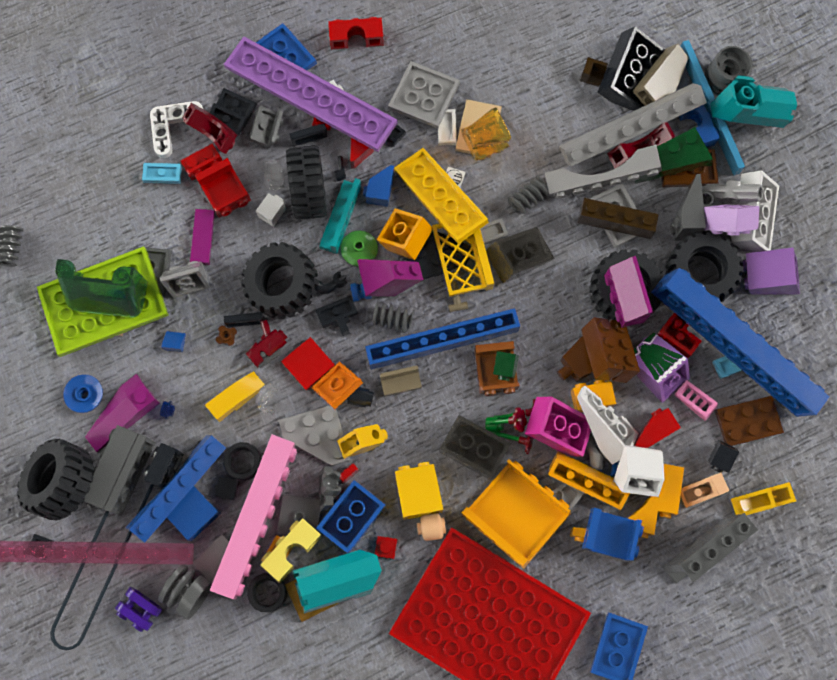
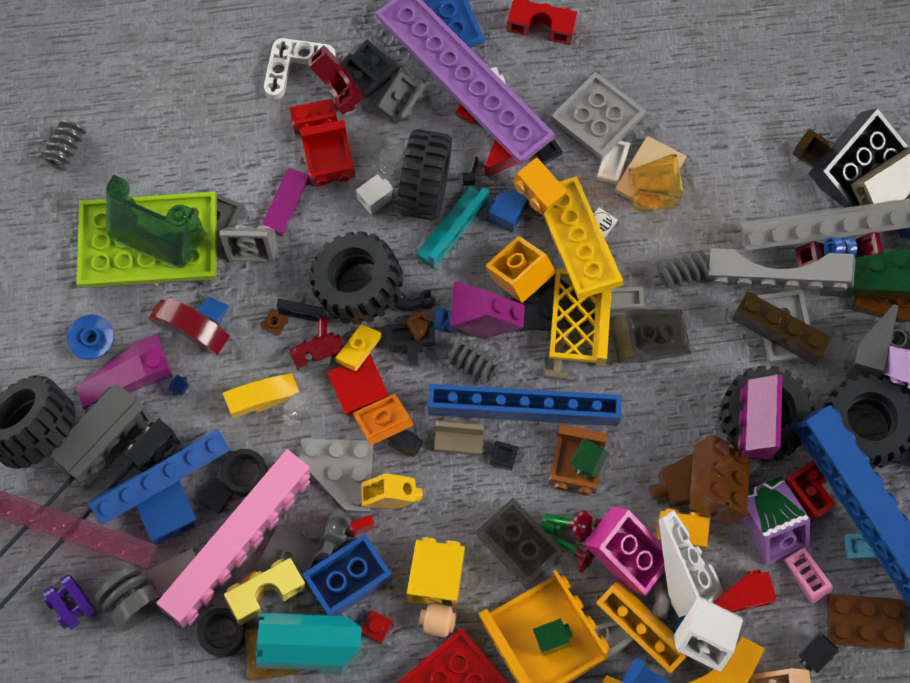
camera: 20 degrees right, 5 degrees down
medium azure plate [142,163,182,184] -> none
black tile [289,123,328,147] -> none
bright green dish [341,231,378,267] -> none
none -> dark red arch [149,297,230,355]
none -> yellow plate [335,324,382,371]
none -> reddish brown tile [405,310,428,342]
none -> black tile [489,441,519,471]
none -> light orange brick [512,158,568,216]
none -> dark green brick [533,618,574,656]
none -> blue wheel [824,237,857,257]

